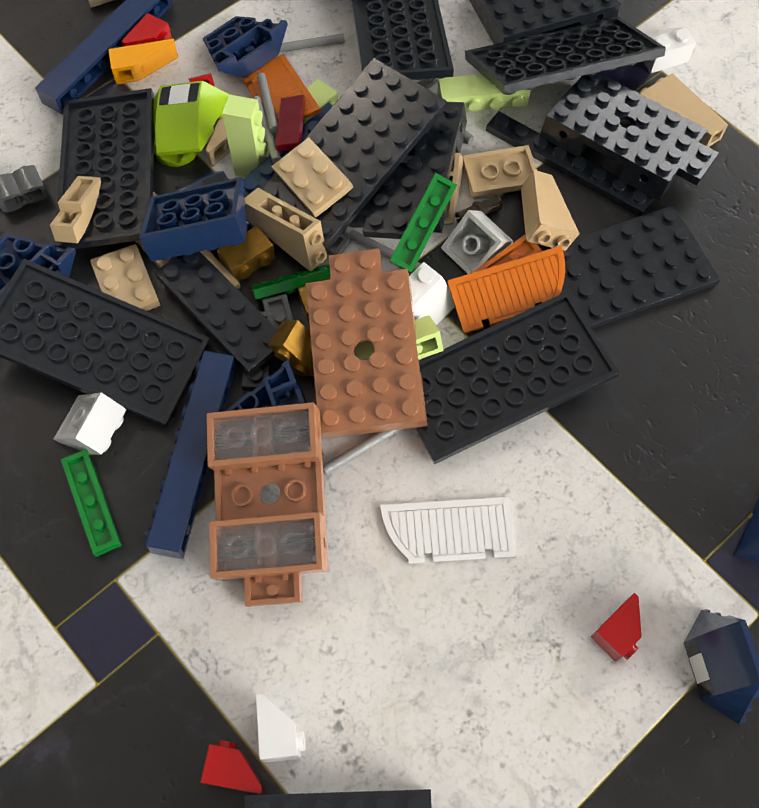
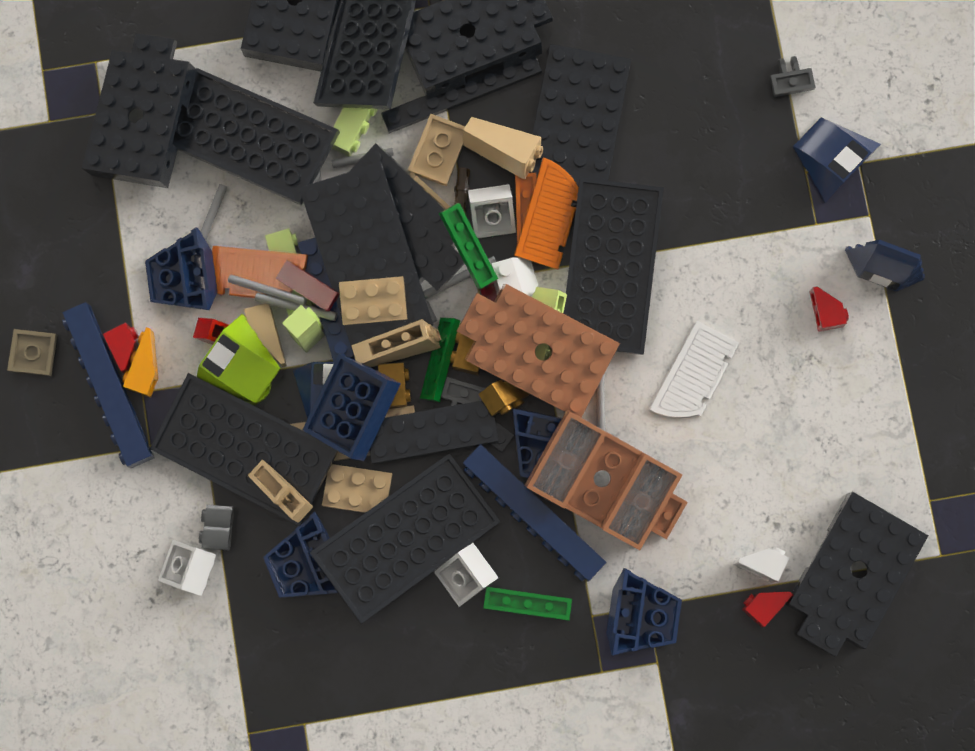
camera: 55 degrees left, 15 degrees up
none -> dark blue wedge [607,568,682,655]

